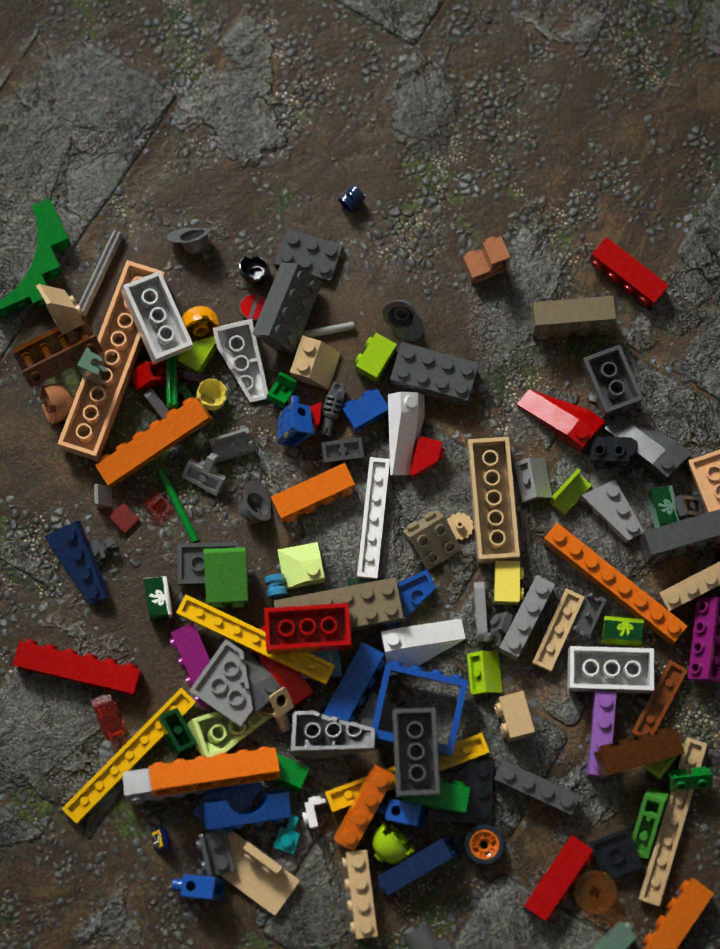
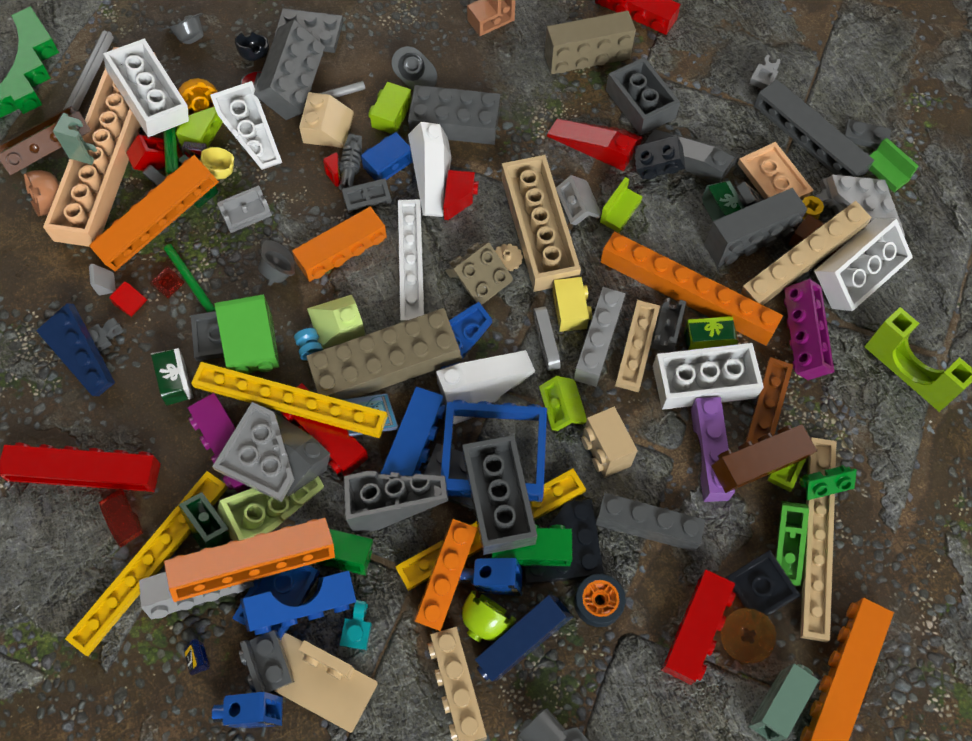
camera: 10 degrees left, 10 degrees down
tan slope [36,284,84,335] -> none
light grey hinge [182,452,226,496] -> none
tan bracket [262,687,294,732] -> none
red brick [264,603,352,655] -> none
green bracket [266,372,297,408] -> none
blue torso [277,396,313,448] -> none
white bracket [302,796,326,829] -> none
dark grey plate [484,611,513,648] -> none
light grey wing [579,480,644,543] -> none

